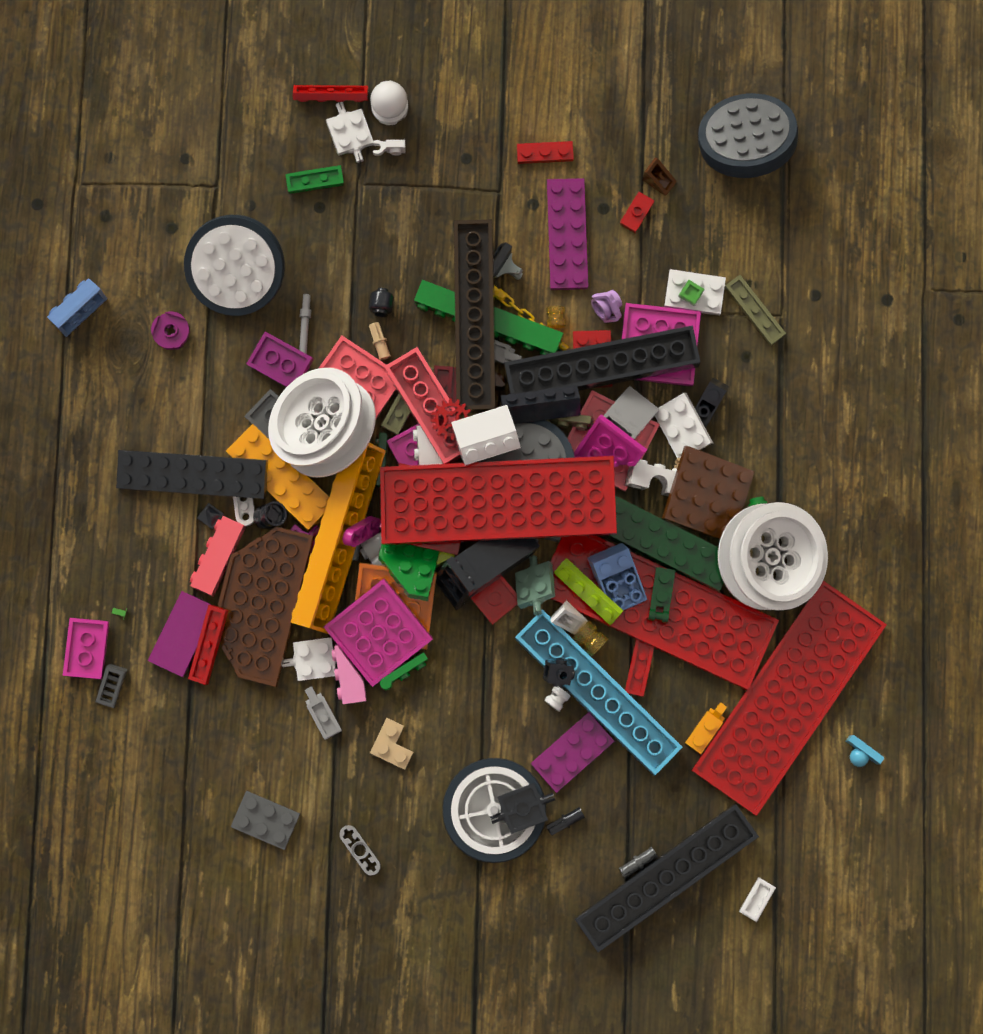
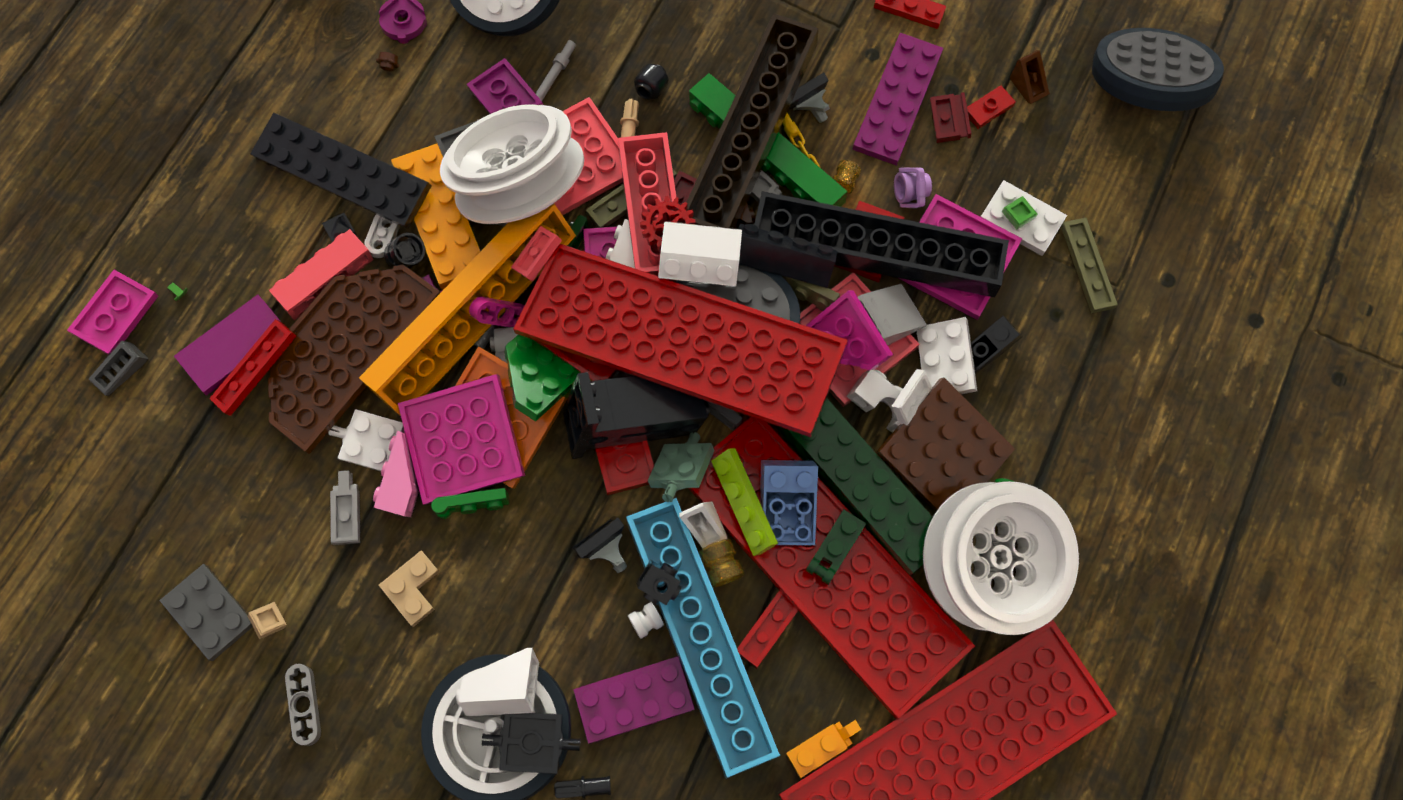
camera: 20 degrees right, 10 degrees down
none -> tan tile [248,602,287,639]
none -> reddish brown plate [376,52,399,71]
none -> white slope [456,648,539,716]
none -> coral plate [511,226,562,282]
none -> black piece [572,516,627,573]
none -> white plate [891,369,932,425]
none -> dark red plate [930,92,971,143]

